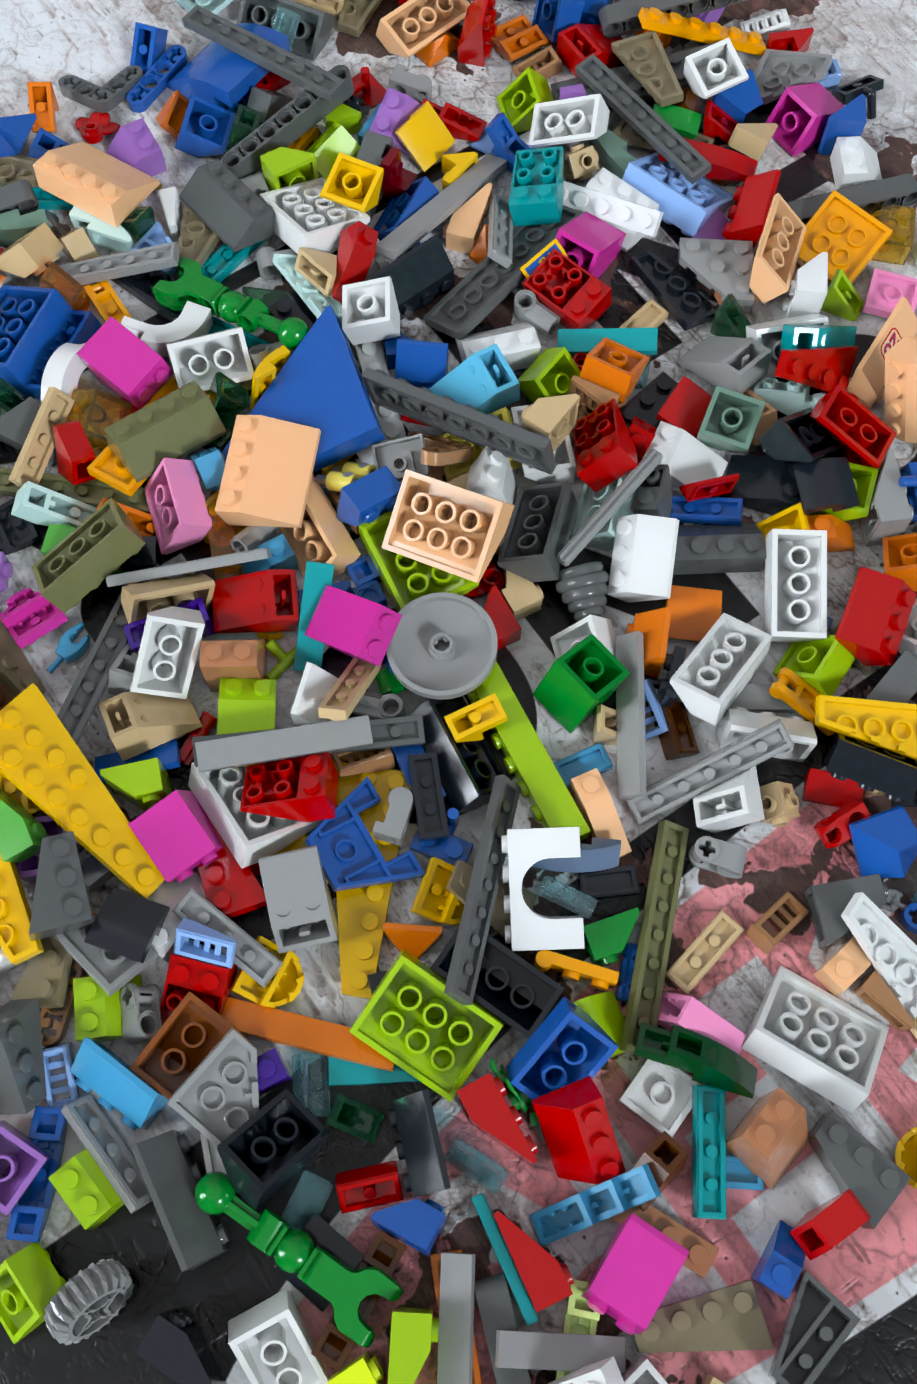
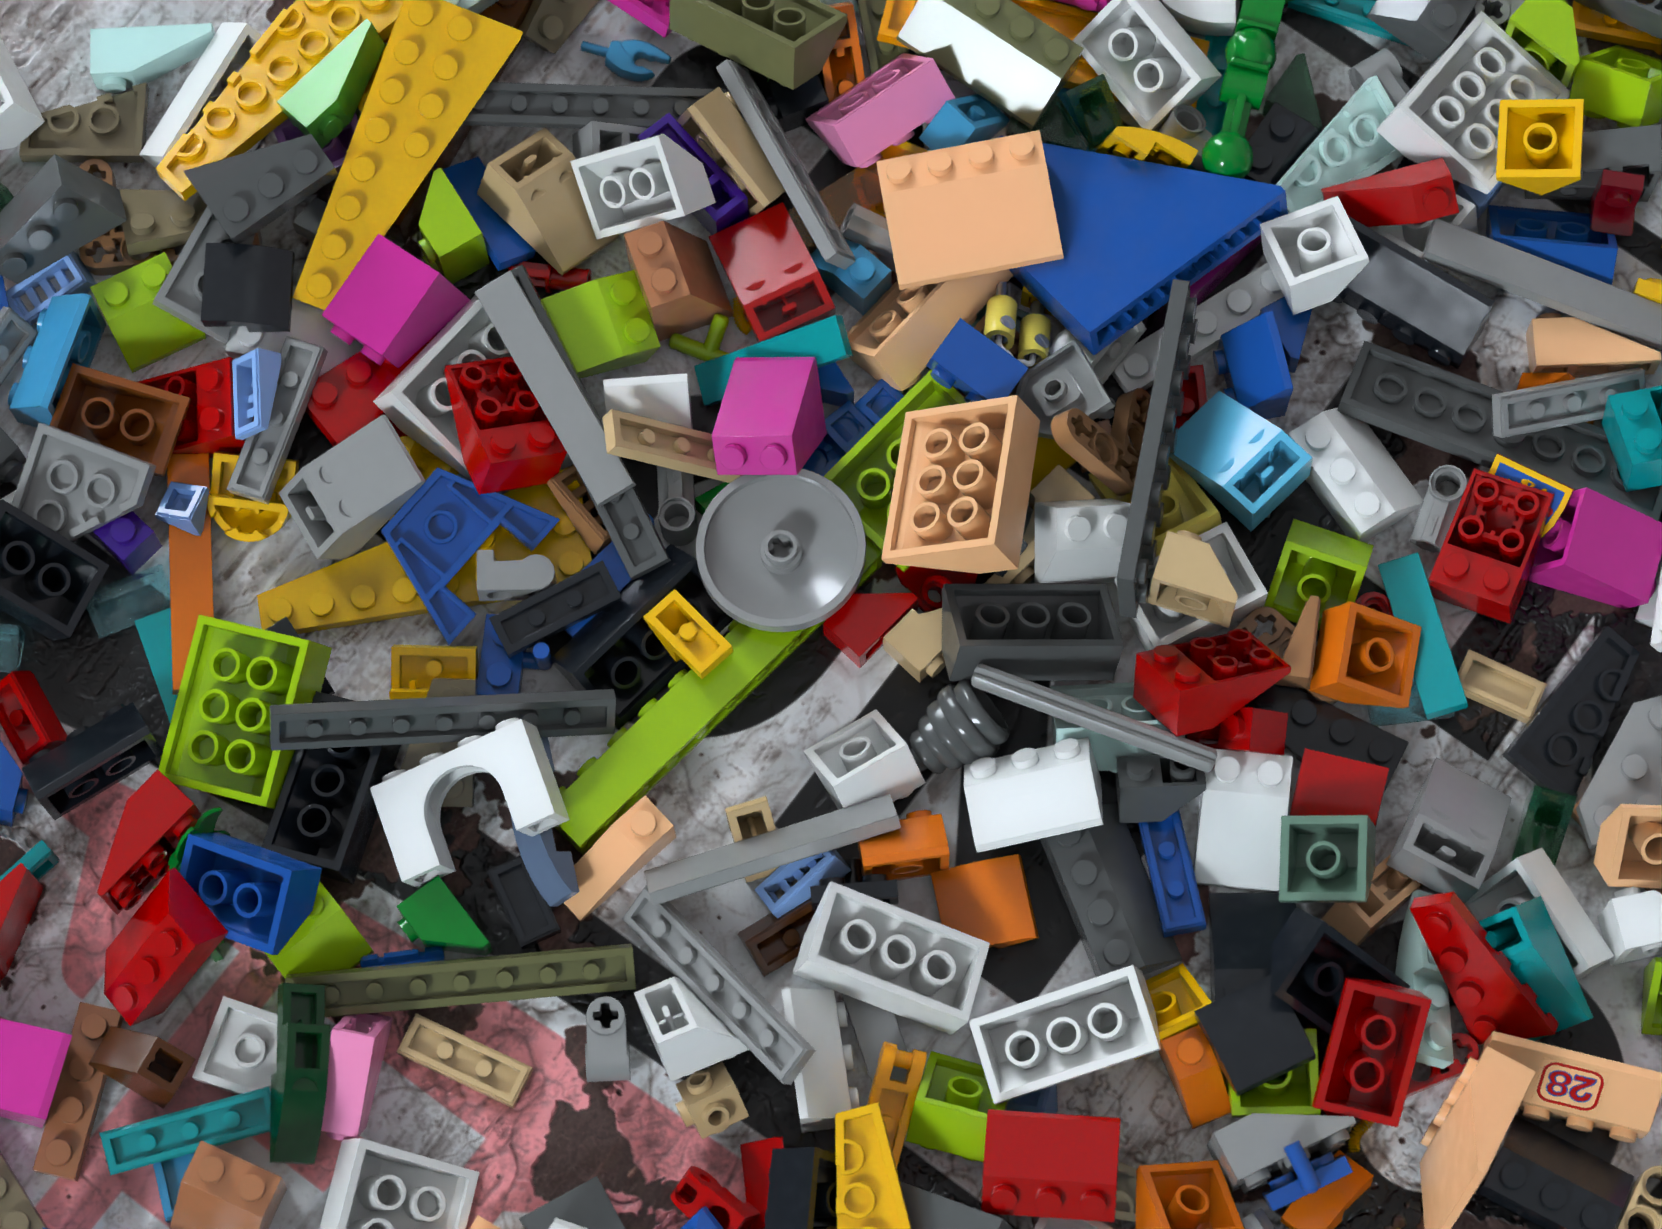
camera: 75 degrees right, 5 degrees up
light grey piece [120,982,162,1045] -> none
tan slope [294,247,337,297] -> none
clear green slope [326,1093,385,1144] -> none
orange slope [383,922,443,959] -> none
clear light blue slope [445,1138,509,1193] -> none
dark azure slope [529,1163,661,1247] -> none
green slope [533,633,631,734] -> none
light orange plate [534,950,620,991] -> none
clear light blue slope [536,875,598,919] -> none
dark azure tile [553,742,614,789] -> none
red slope [679,473,740,502] -> none
medium nougat slope [745,891,809,954] -> none
none -> medium blue slope [155,481,209,536]

